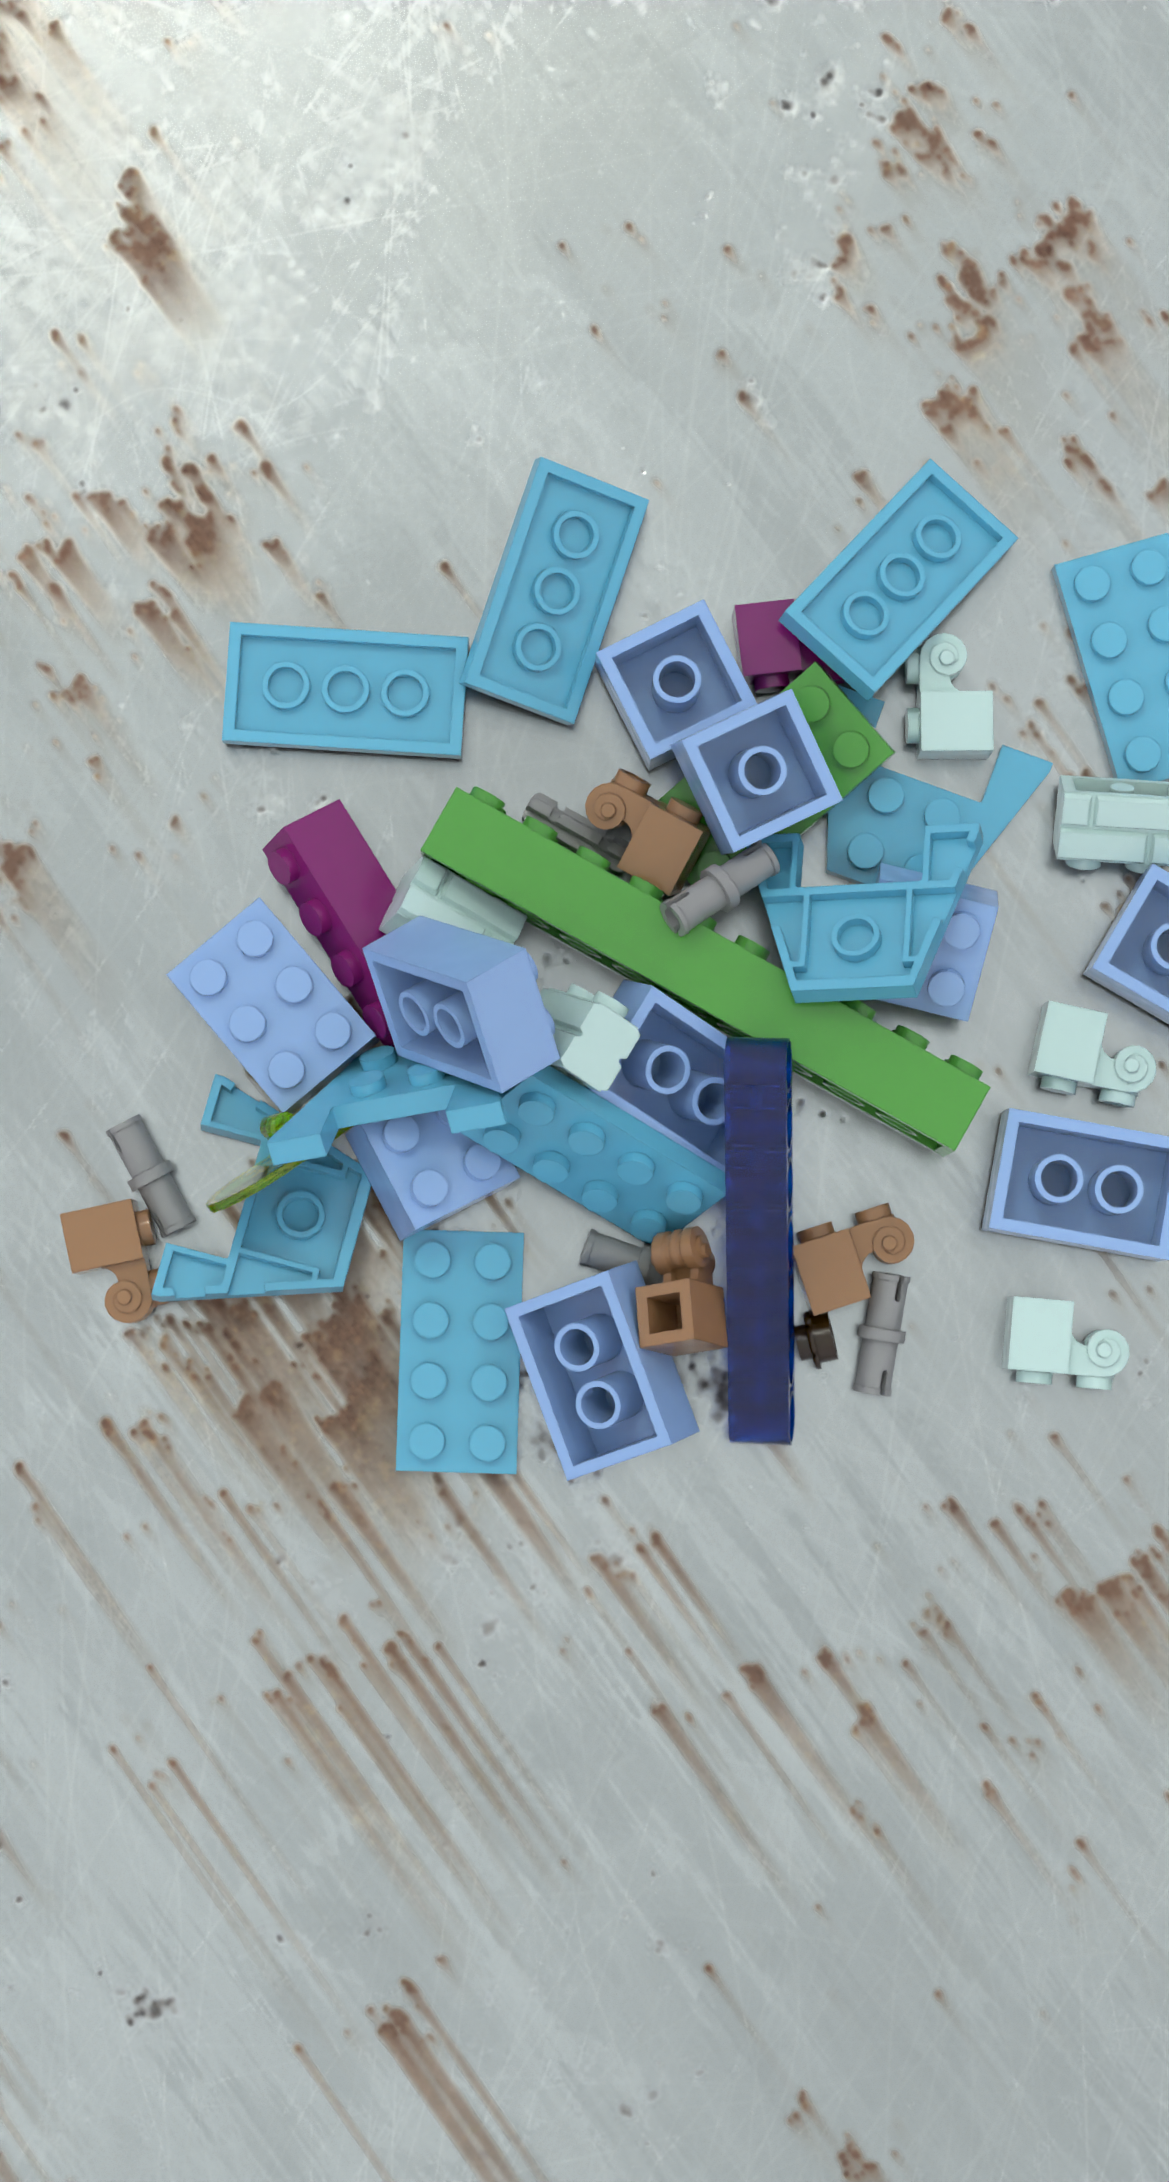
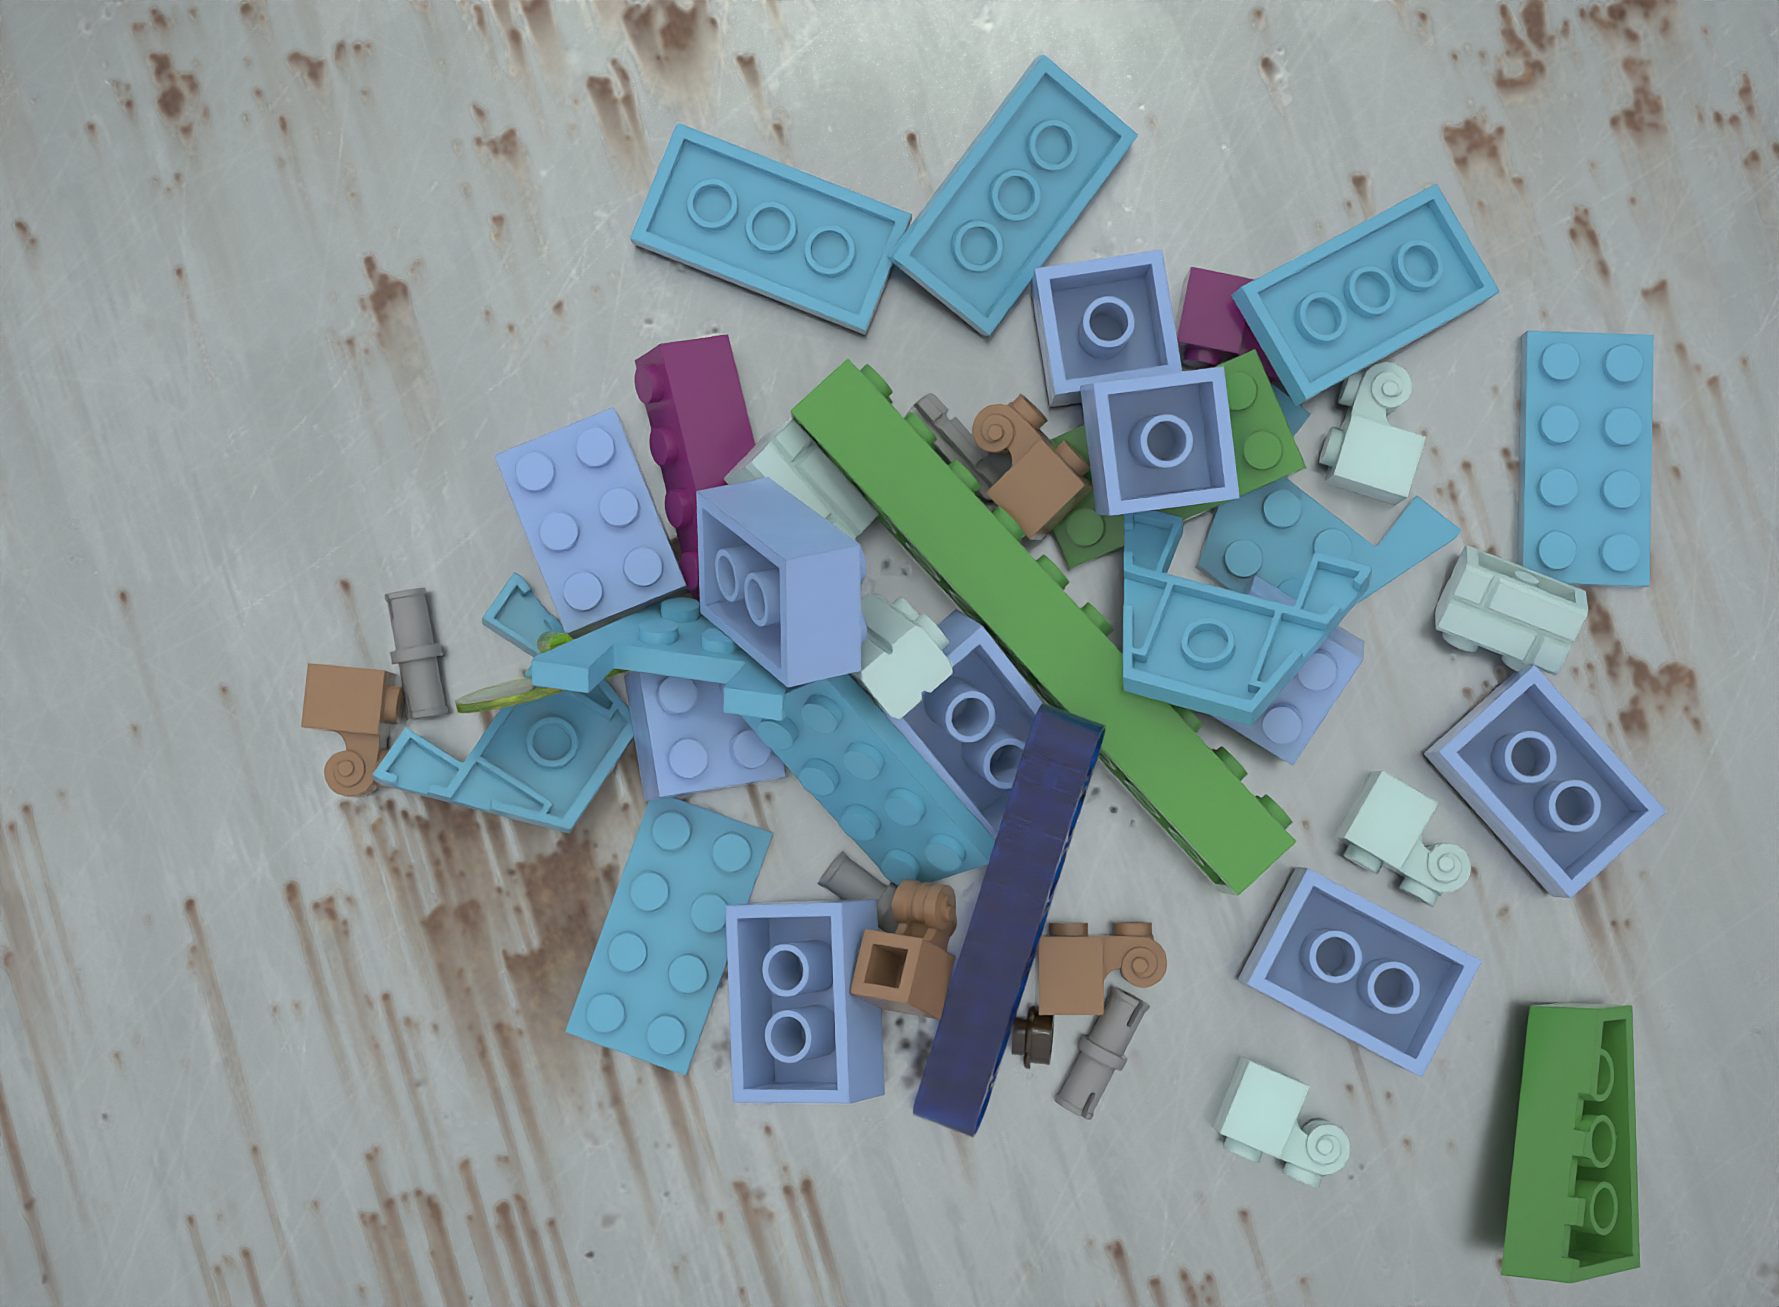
camera: 20 degrees right, 0 degrees up
light grey pin [660,840,780,937] -> none

